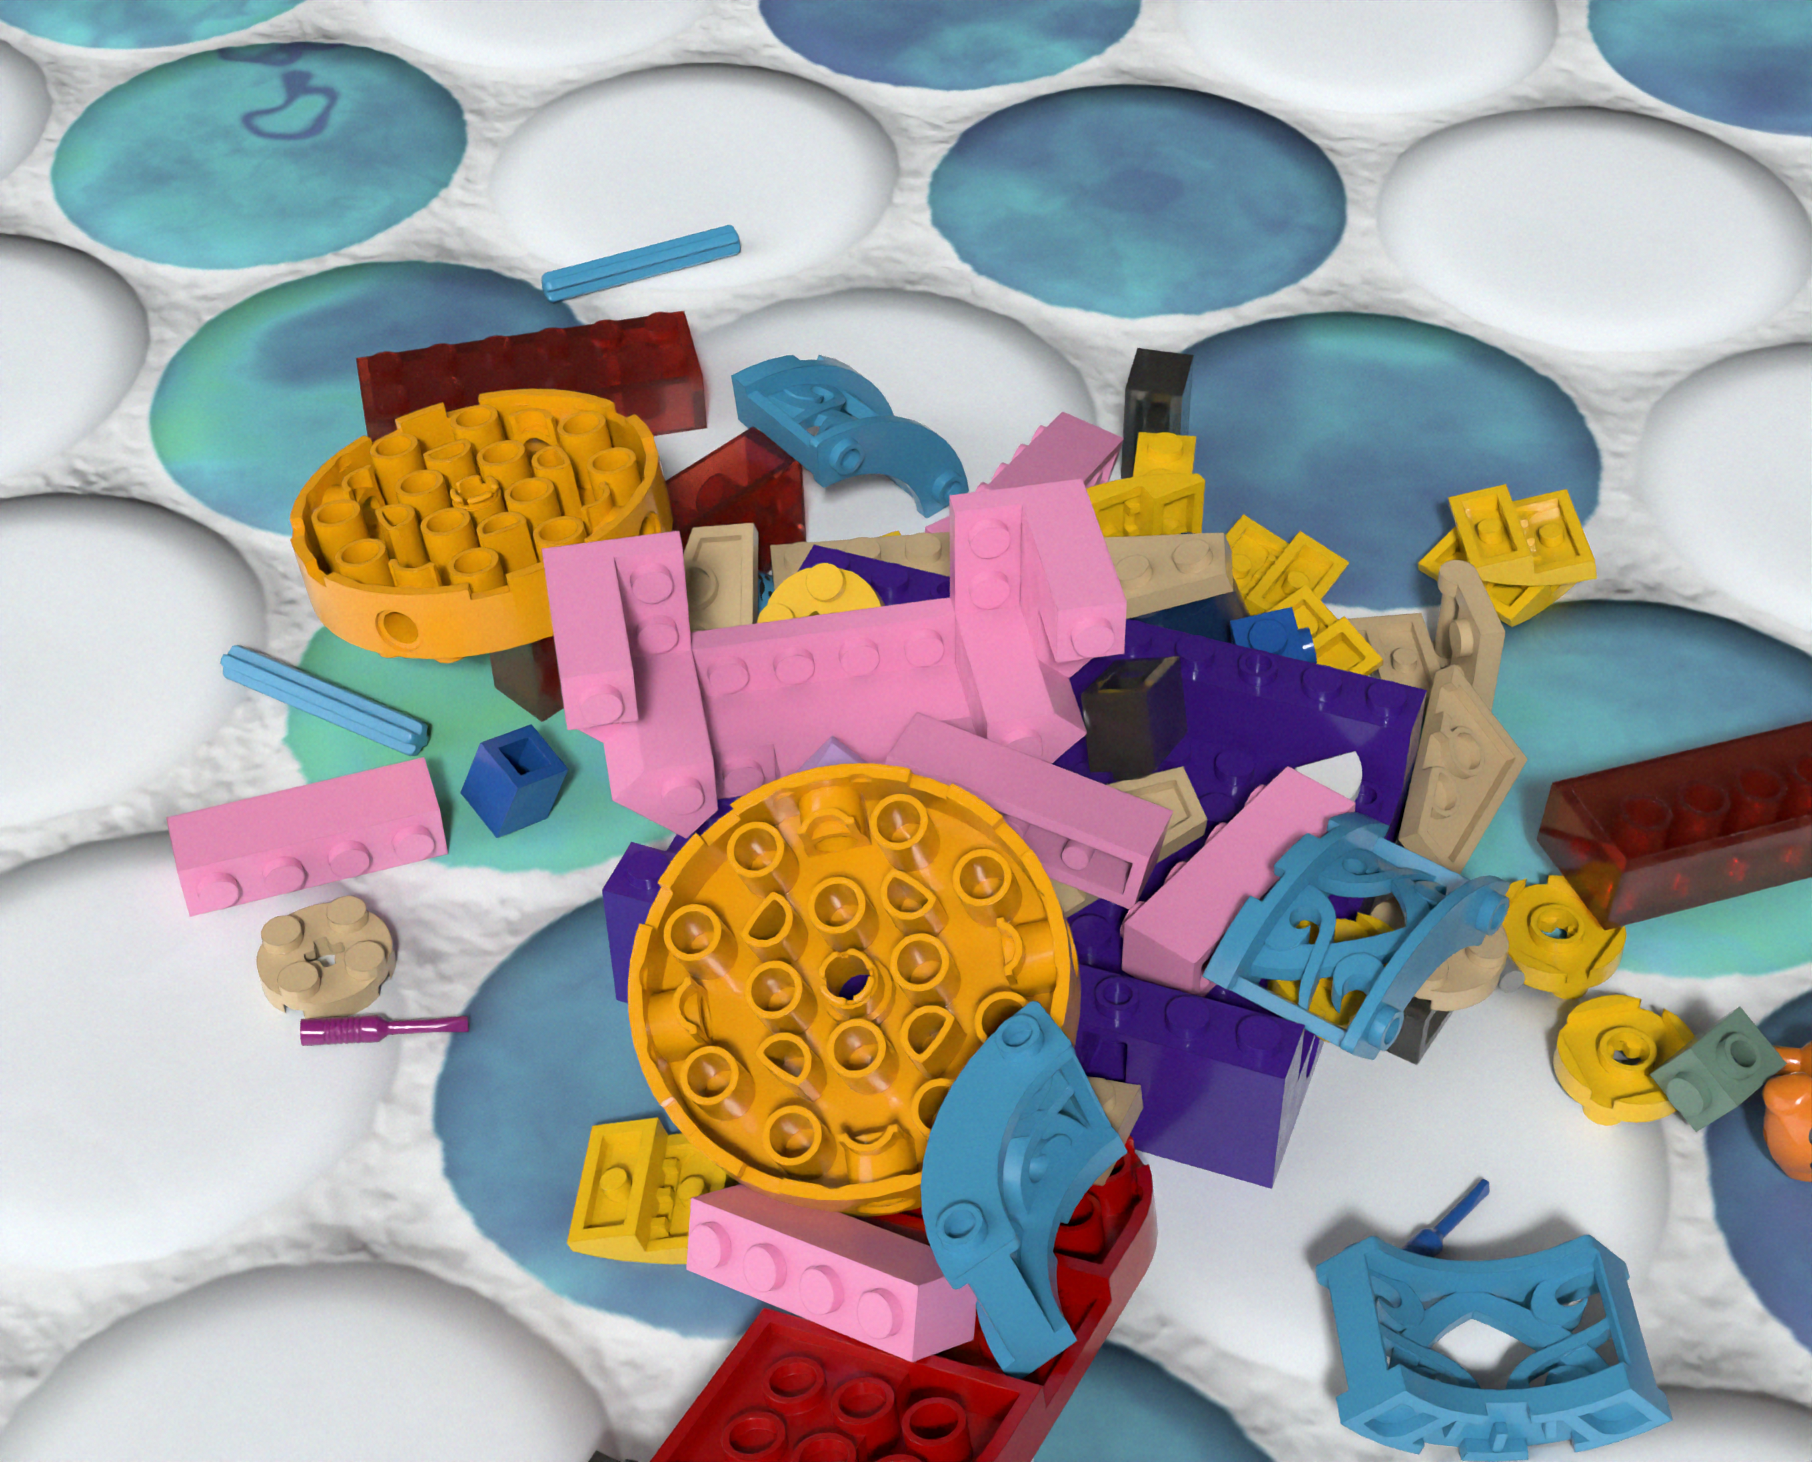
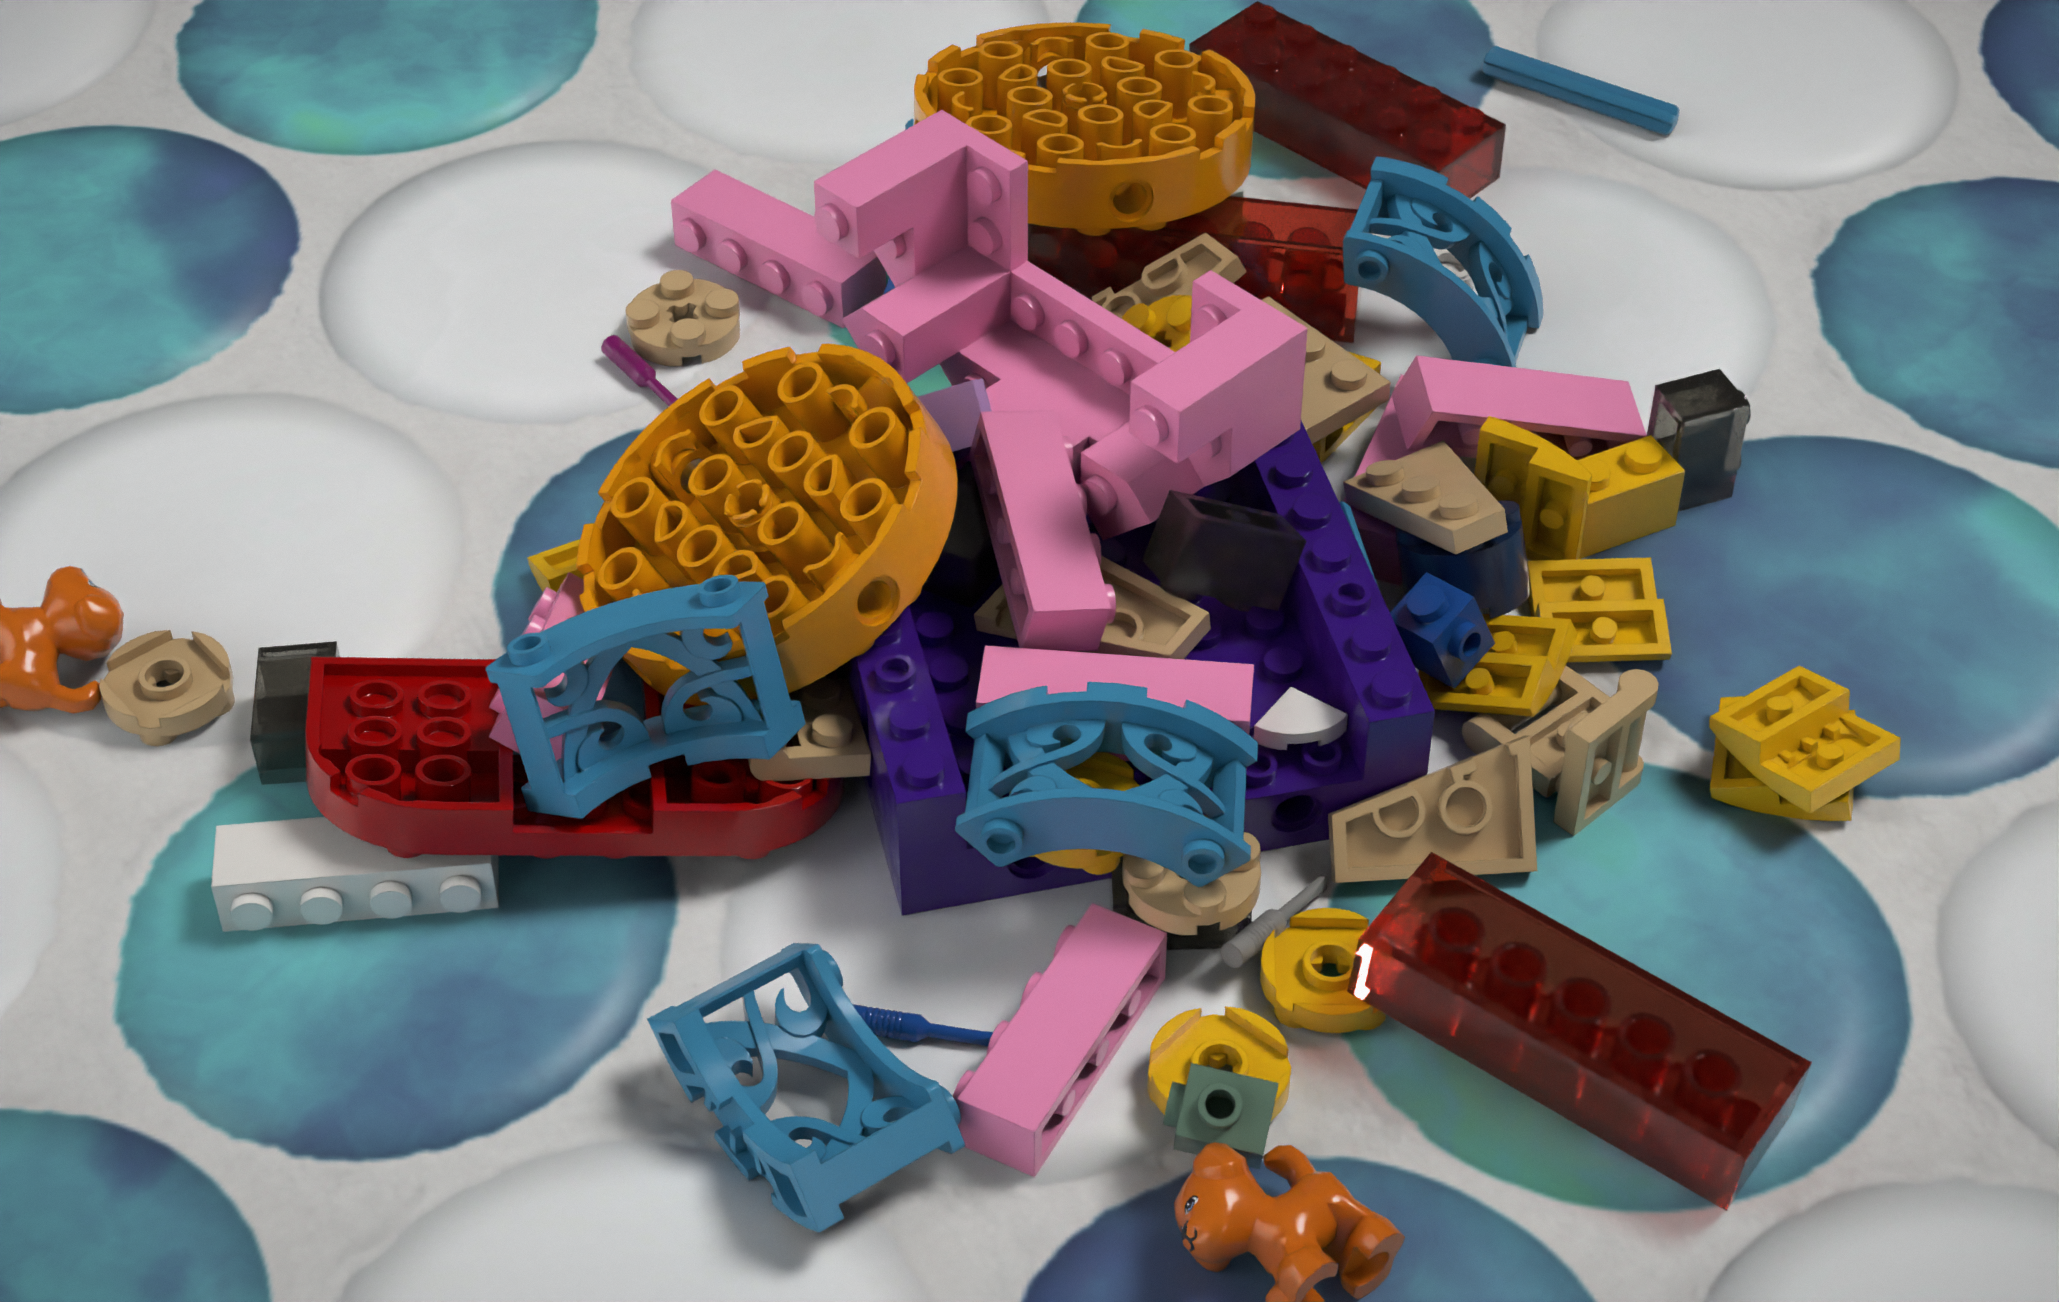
camera: 55 degrees right, 0 degrees up
none -> bright pink brick [953,903,1167,1177]

